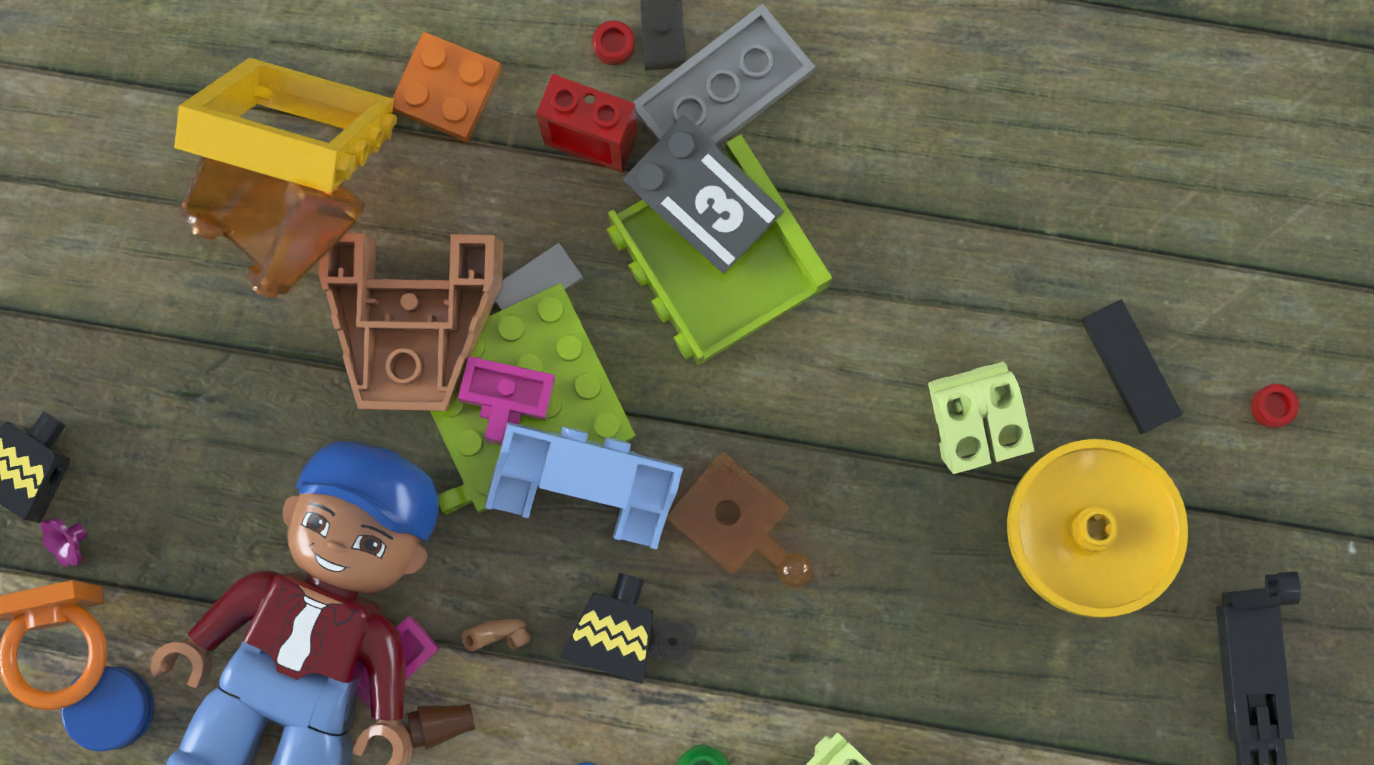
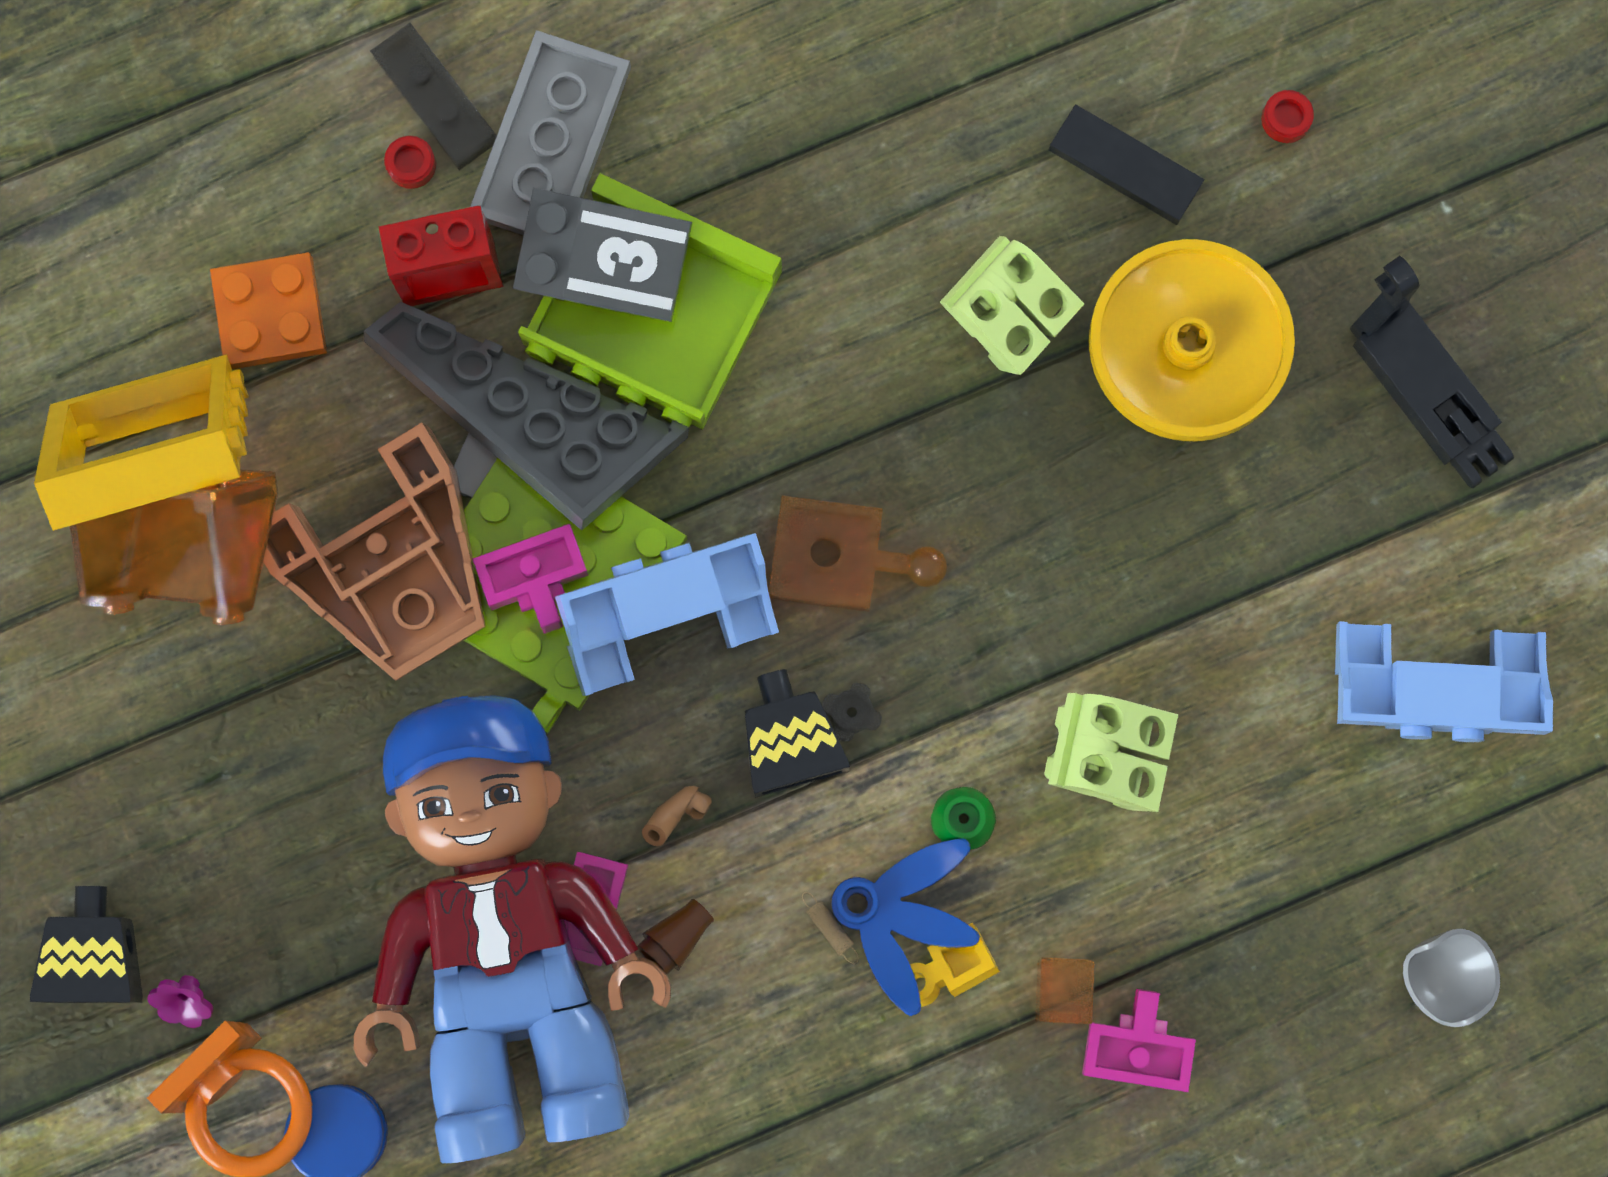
camera: 30 degrees left, 0 degrees up
none -> dark grey wing [364,302,689,530]

